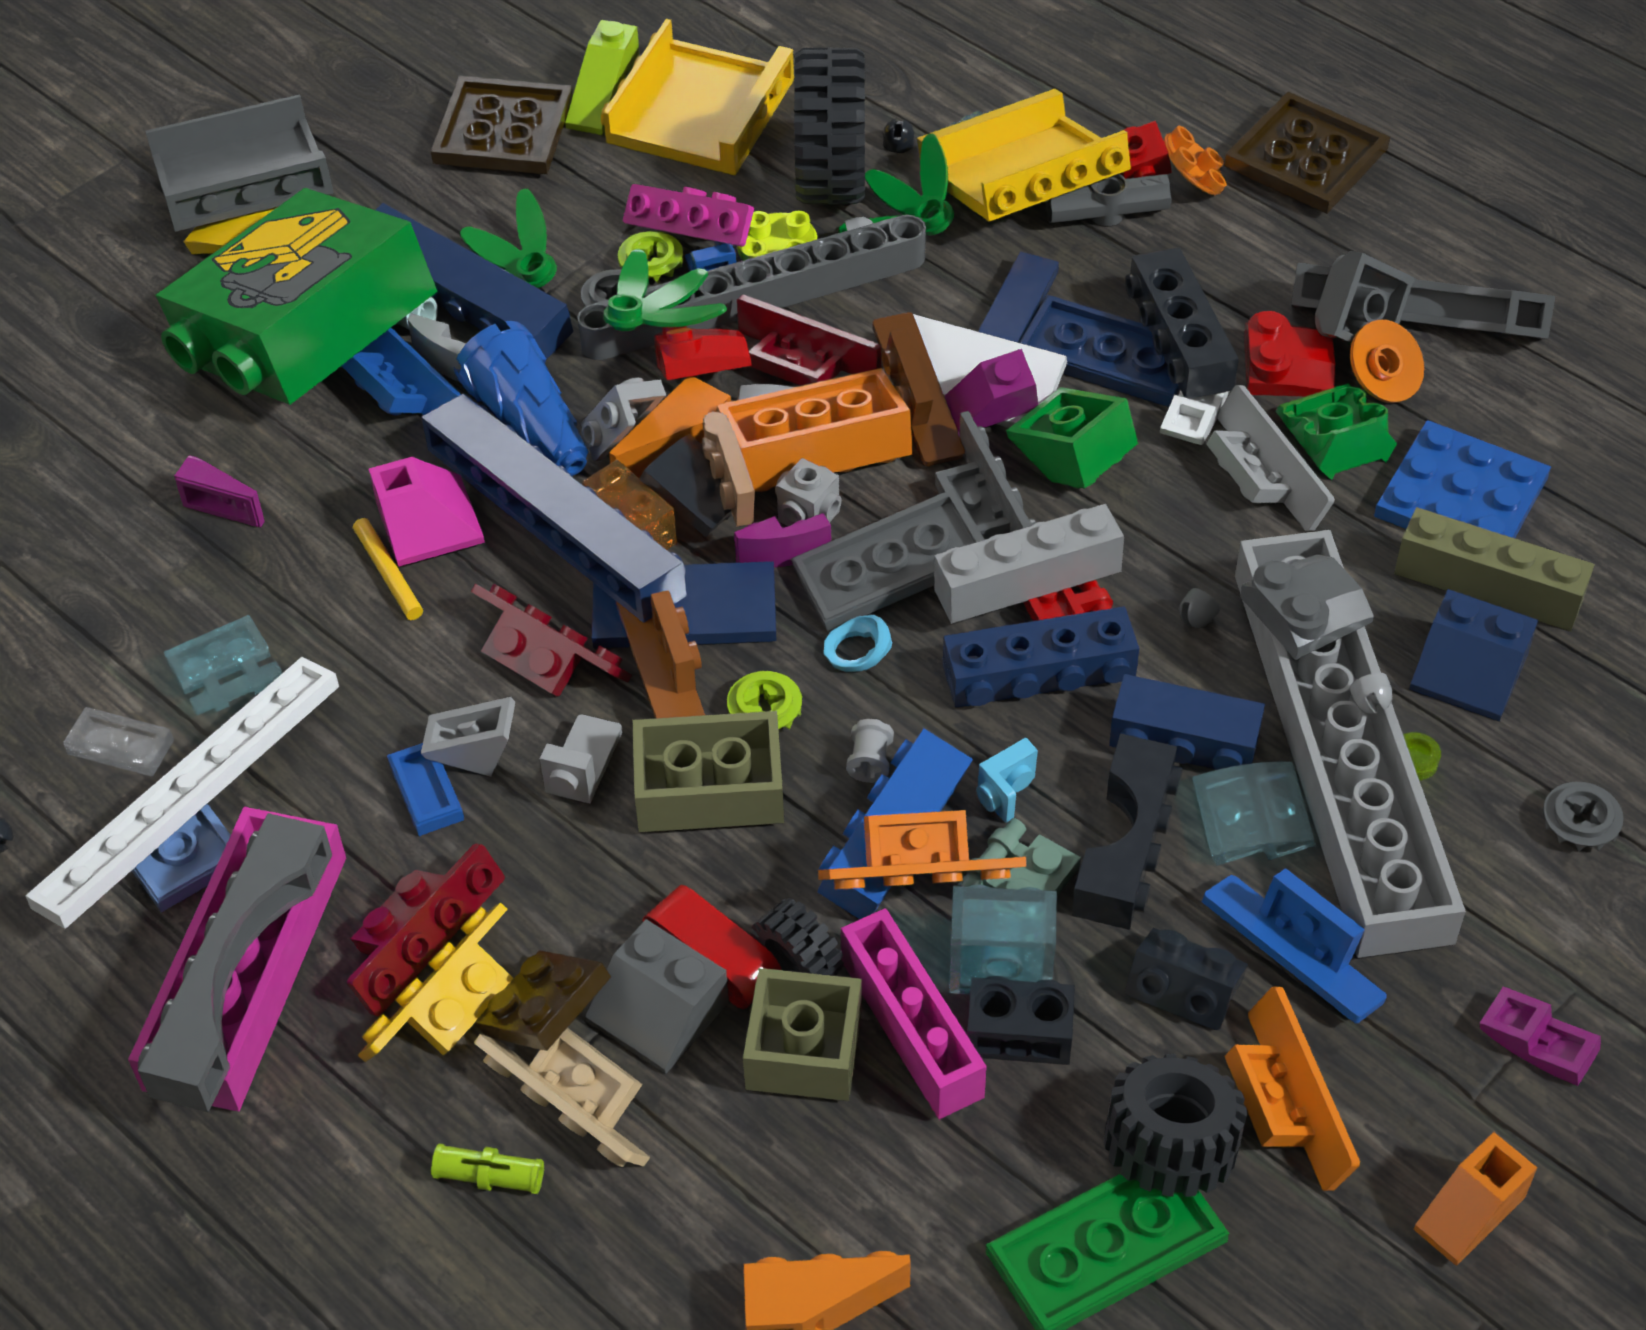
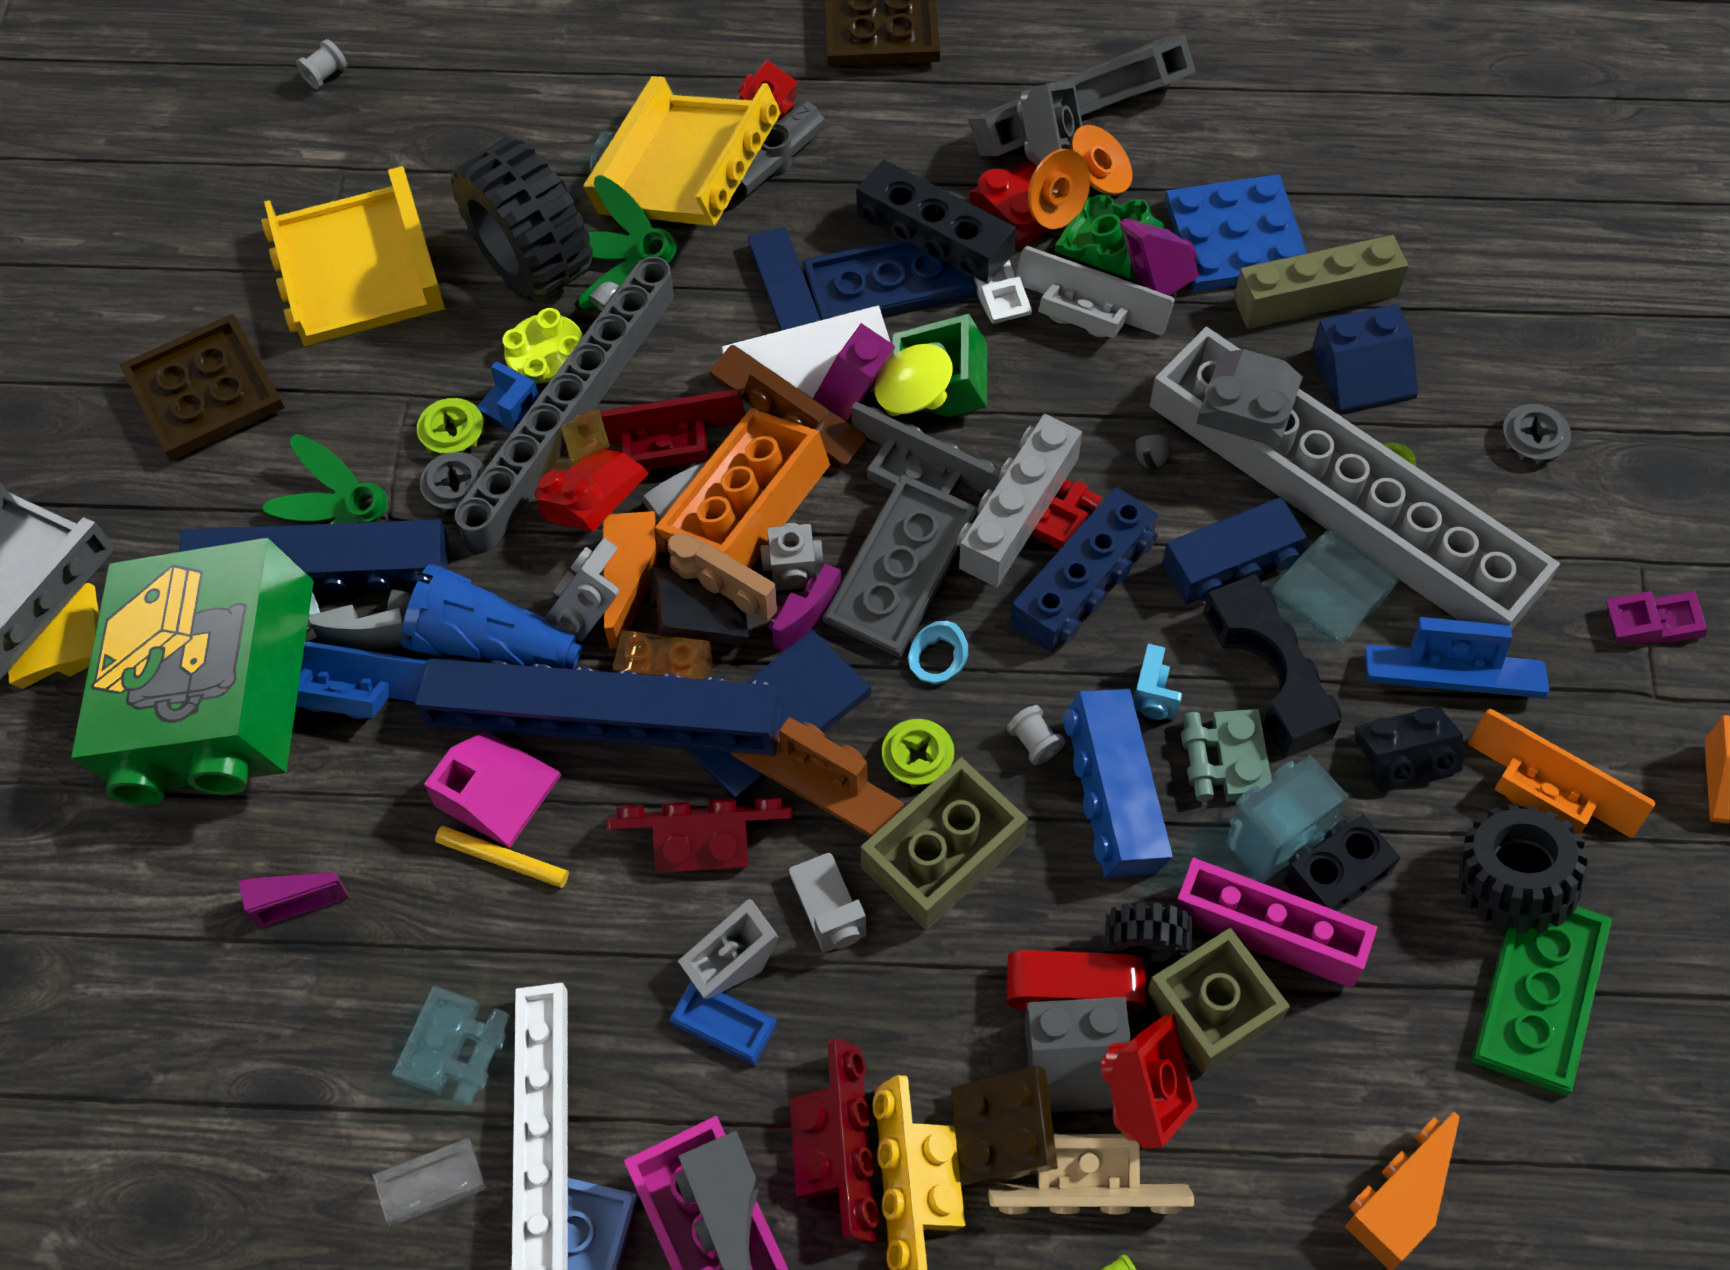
camera: 40 degrees left, 10 degrees up
lime slope [565,20,640,135] -> none
green plant [603,249,727,331] -> none
dark pink bracket [623,184,754,247] -> none
orange bracket [818,810,1027,889] -> none
orange dish [1164,126,1227,195] -> none
light grey hinge [1350,673,1393,714] -> none
none -> clear yellow slope [561,408,610,464]
none -> neon yellow dish [875,344,953,416]
none -> orange dish [1028,149,1090,229]
none -> red slope [1101,1014,1198,1148]
none -> magenta slope [1119,218,1199,296]

